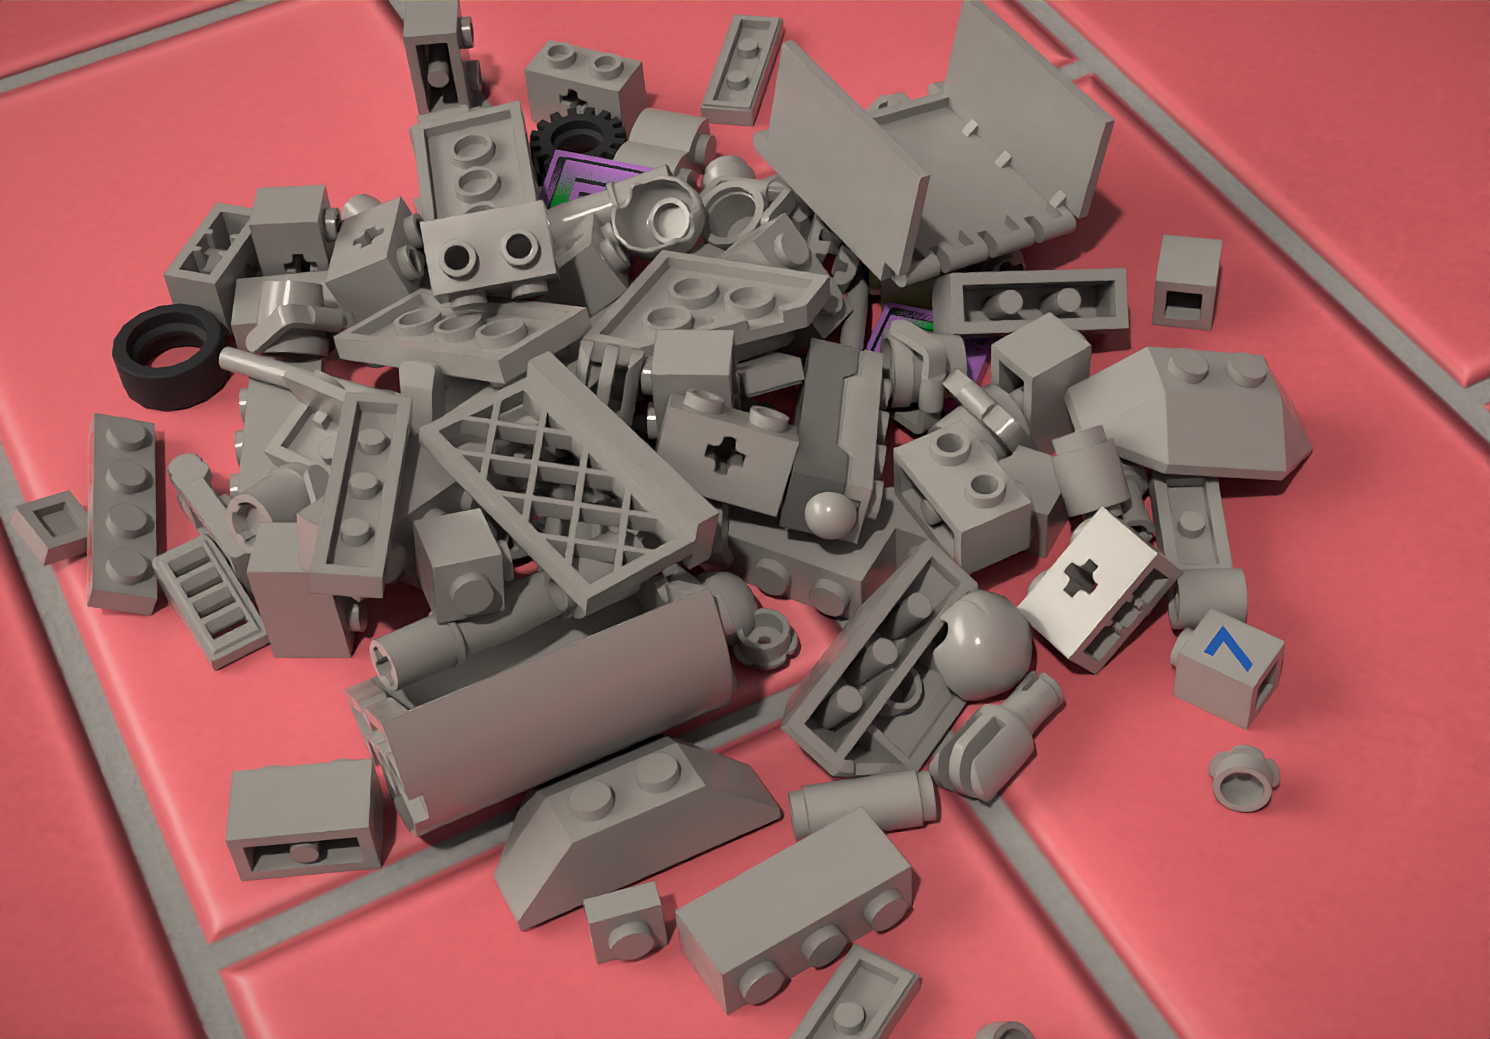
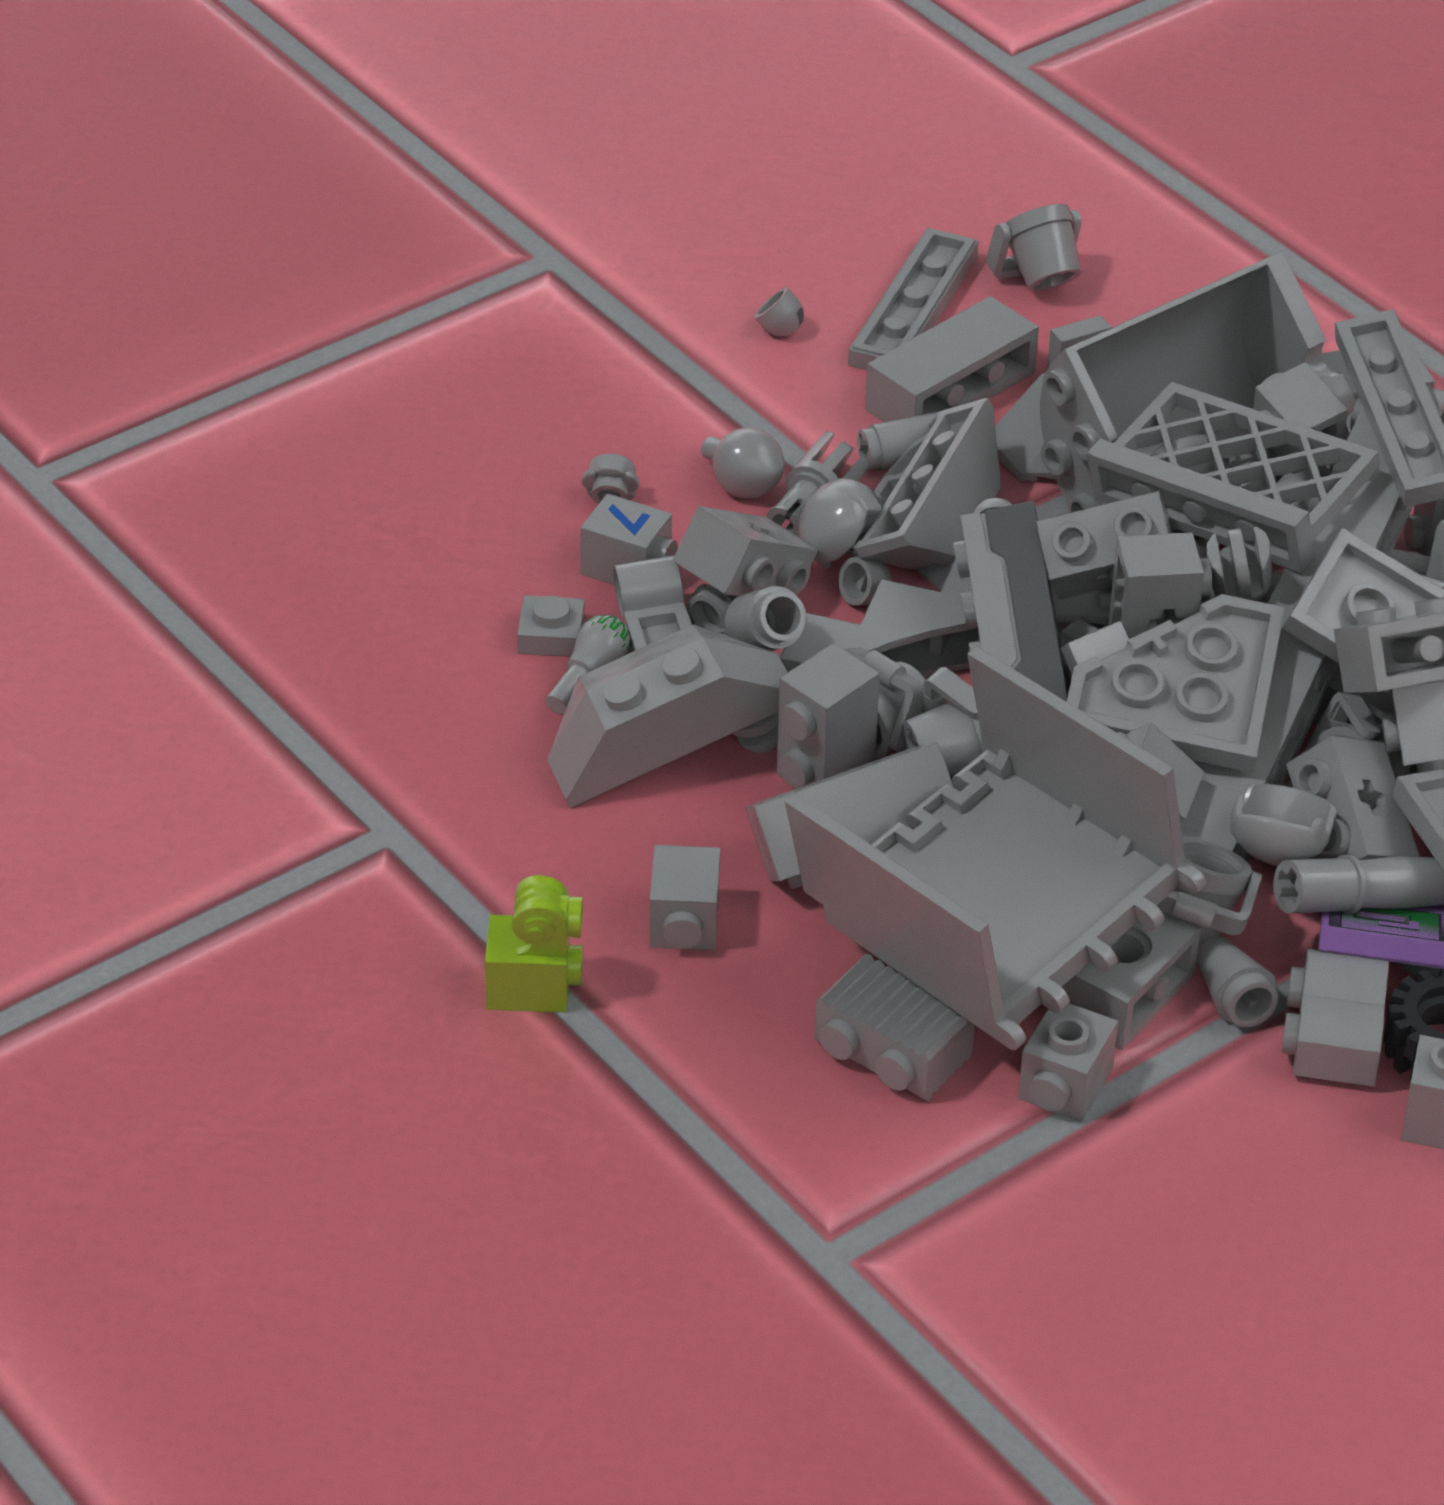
camera: 165 degrees right, 5 degrees down
light grey tile [700,14,784,127] -> none
light grey brick [893,420,1035,575] -> none
none -> lime brick [485,875,583,1013]
none -> light grey plate [517,595,585,657]
none -> light grey piece [545,614,632,714]
none -> light grey piece [701,427,784,499]

